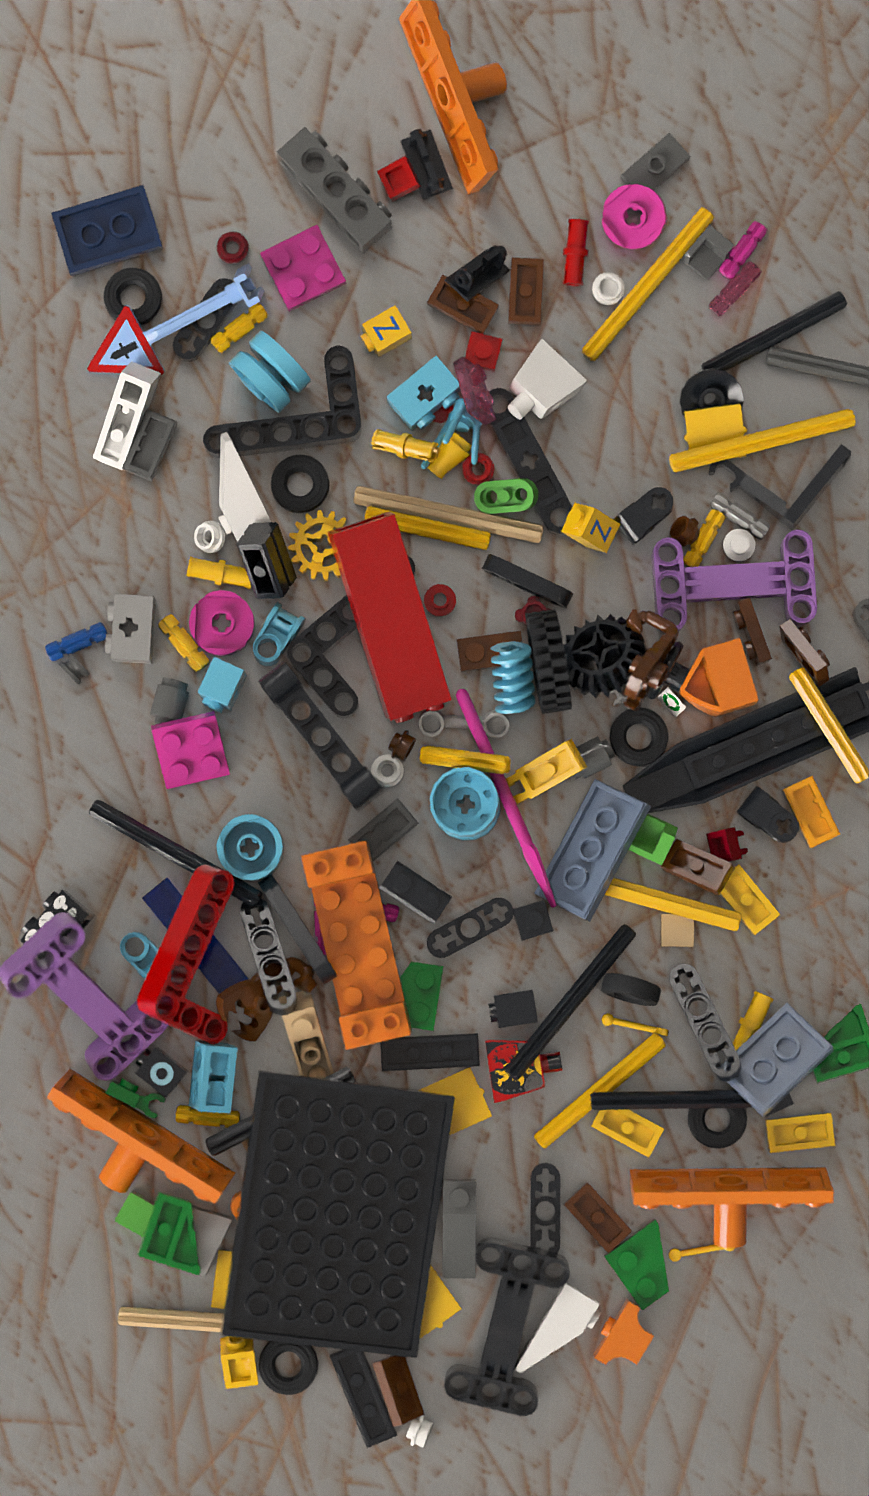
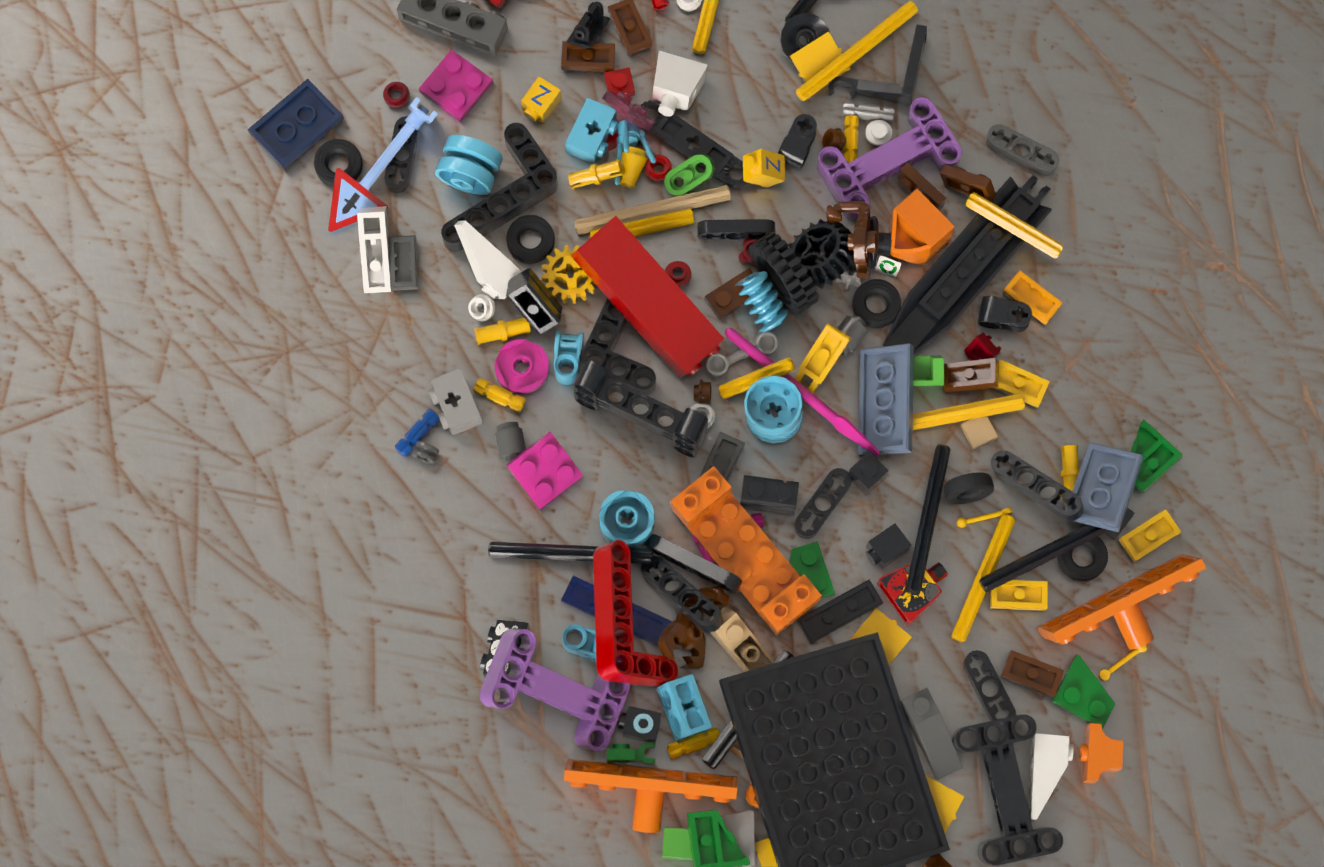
camera: 25 degrees left, 10 degrees down
medium azure brick [197,657,247,713] -> none
yellow axle [210,303,268,353] -> none

